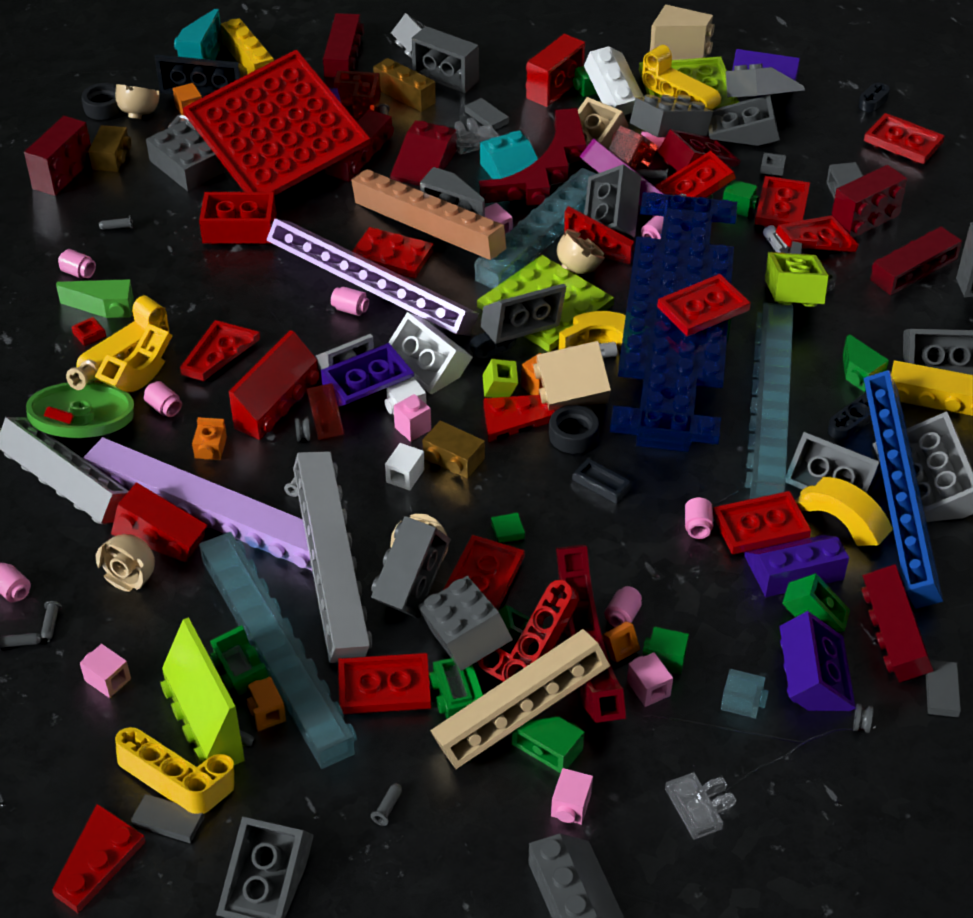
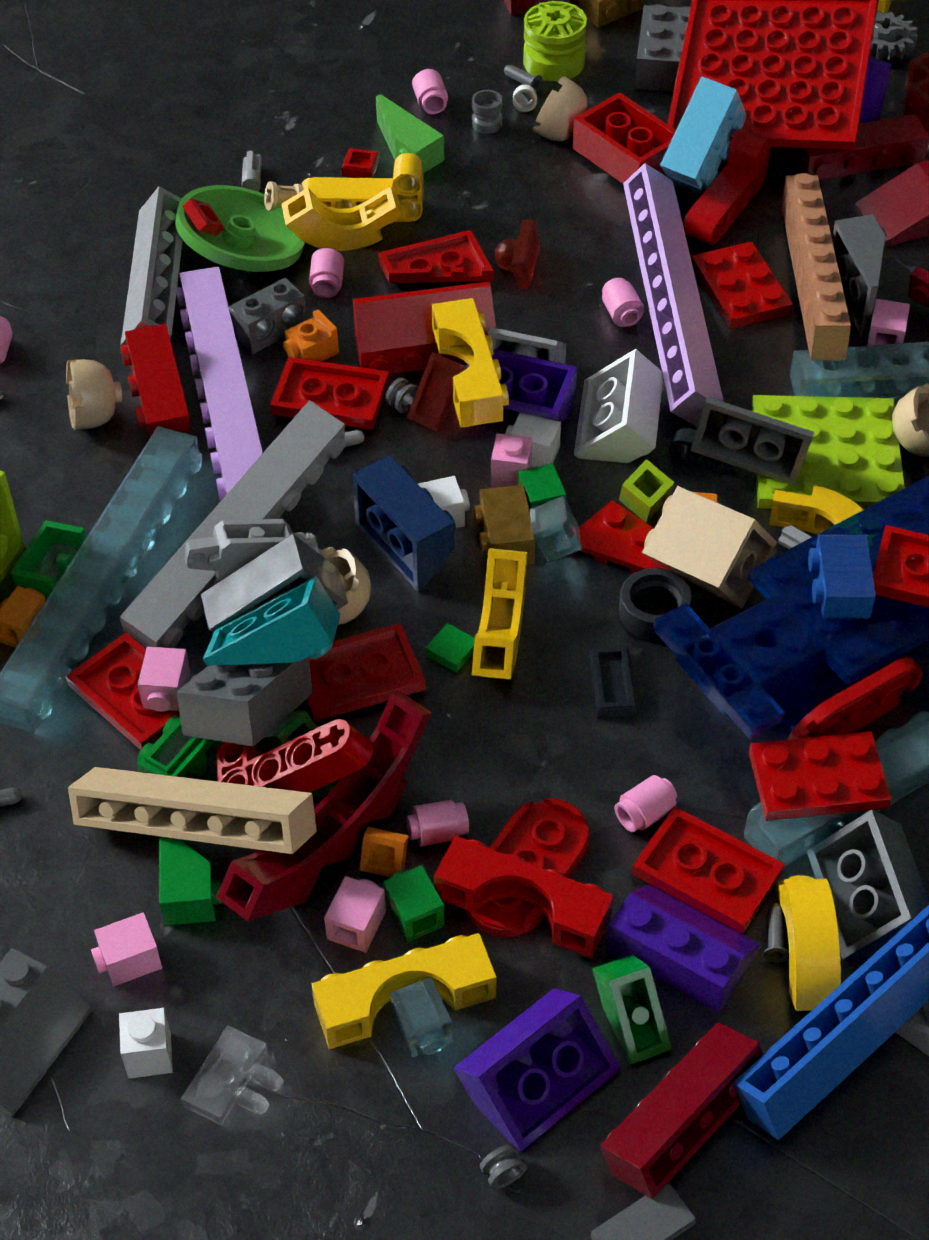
camera: 50 degrees right, 5 degrees up
none -> white brick [119,1008,173,1079]
none -> bright pink brick [138,647,191,711]
none -> light grey hinge [184,519,323,581]
none -> teal slope [203,575,341,666]
none -> dark grey brick [229,278,307,354]
none -> light grey piece [241,151,262,192]
none -> red plate [270,357,389,430]
none -> yellow arch [311,933,496,1049]
none -> dark blue slope [353,455,456,592]
none -> yellow arch [432,298,509,428]
none -> red arch [434,835,614,959]
none -> red tile [465,798,590,938]
none -> dark grey wheel [472,90,502,134]
none -> yellow arch [472,548,528,680]
none -> clear red tile [495,219,541,289]
none -> white hinge [513,85,537,112]
none -> green brick [518,463,566,526]
none -> lime wheel [523,1,587,82]
none -> clear light blue brick [530,496,582,562]
none -> tan cylinder [533,76,589,142]
none -> medium azure piece [660,76,746,196]
none -> red beam [683,128,771,246]
none -> red plate [749,731,891,821]
none -> dark grey piece [764,903,789,963]
none -> red tile [788,657,923,740]
none -> blue brick [808,535,876,619]

